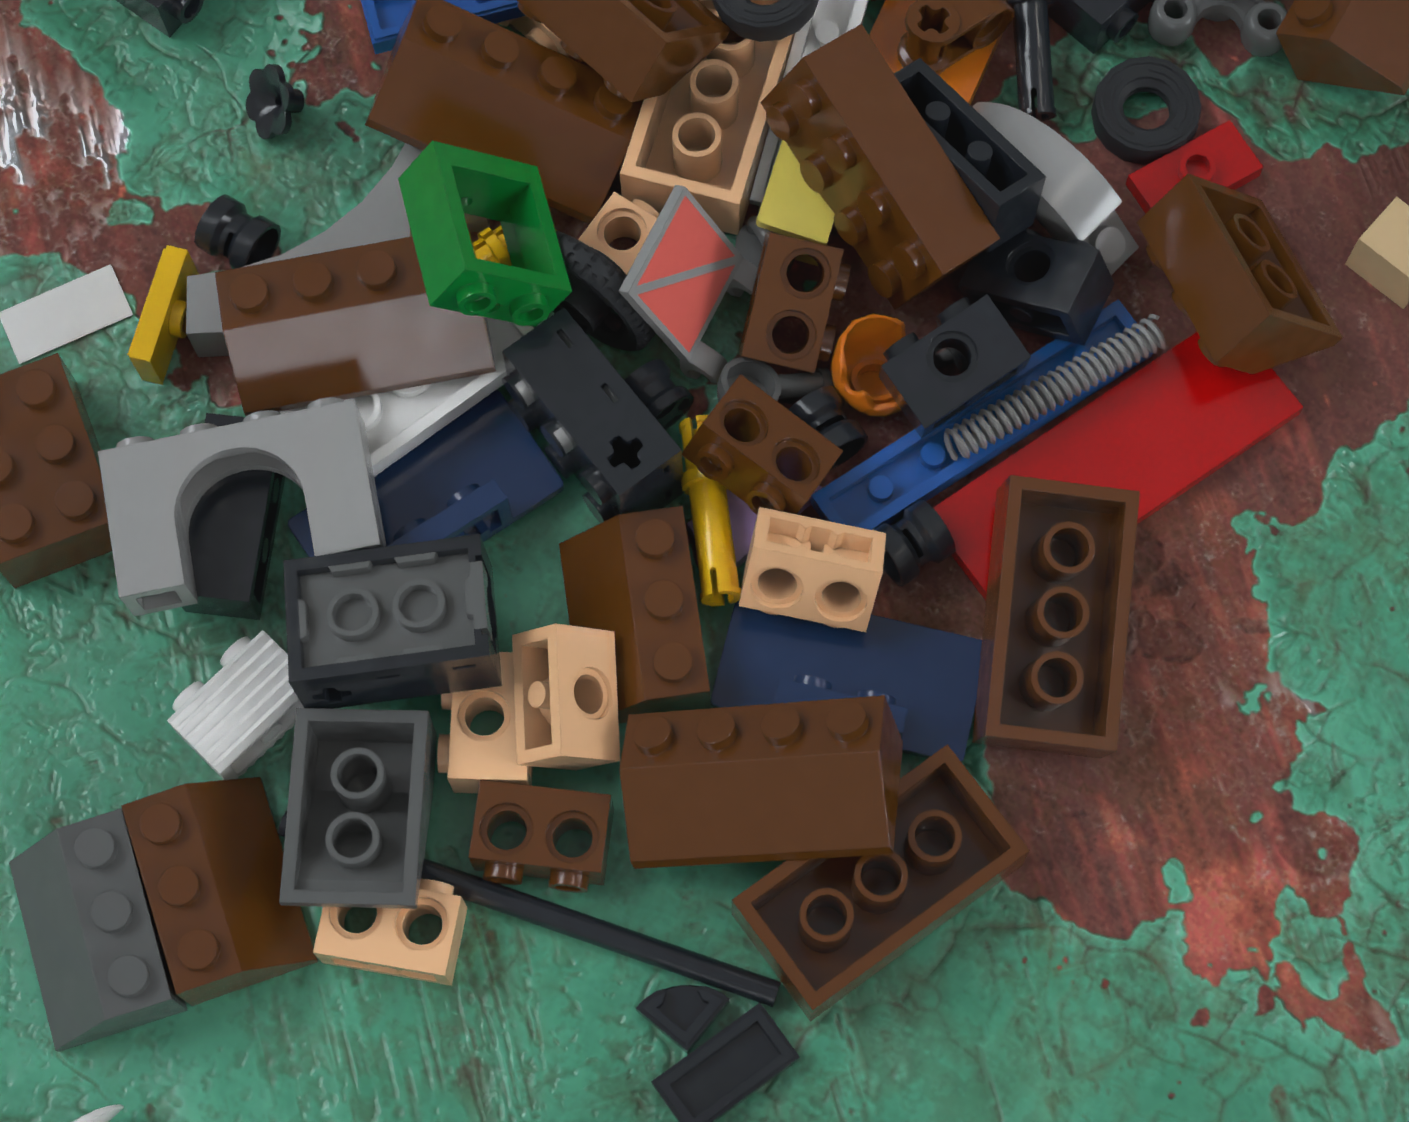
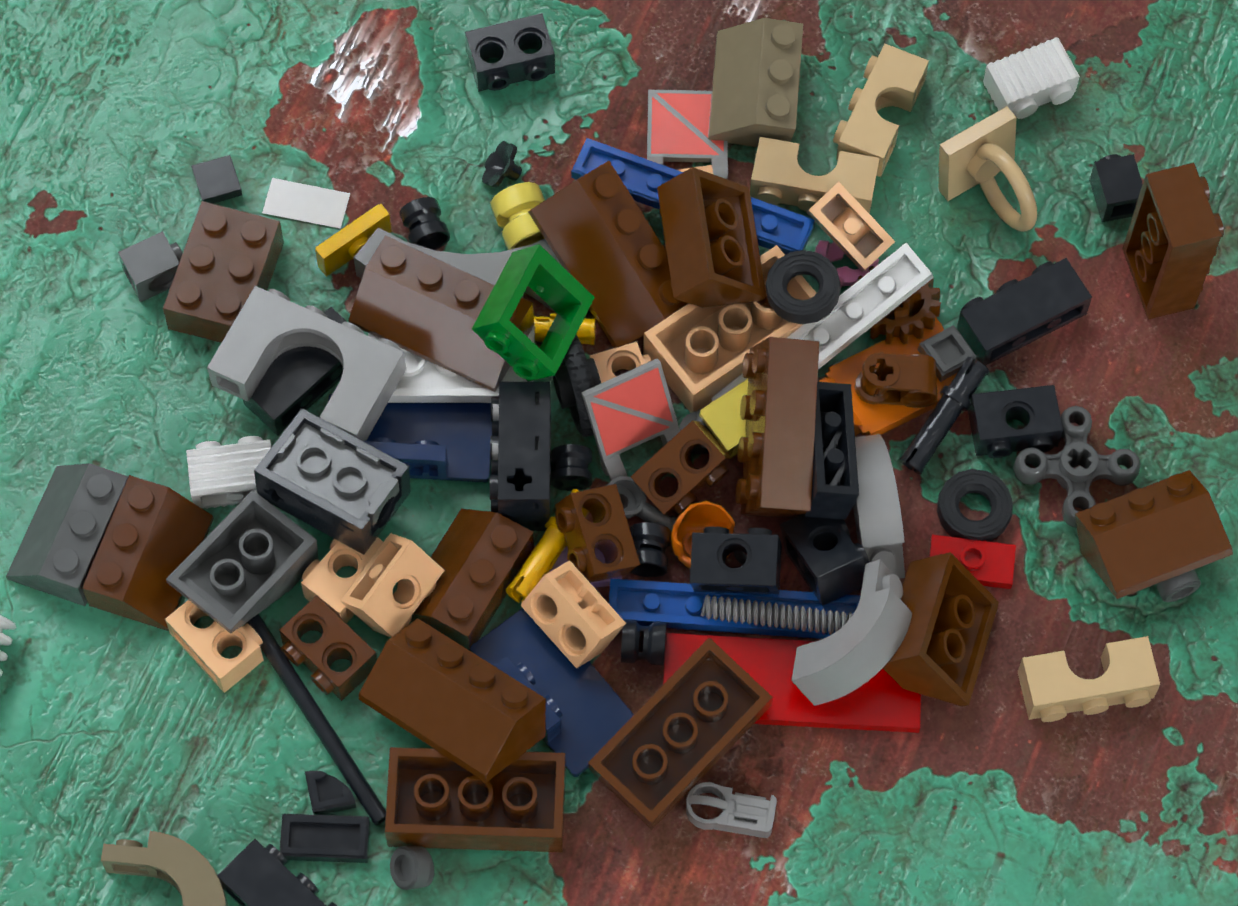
camera: 35 degrees right, 5 degrees down
none -> dark grey tile [390,845,435,890]
none -> light yellow wheel [490,182,545,250]
none -> light grey piece [686,782,777,838]
none -> light grey arch [791,559,912,706]

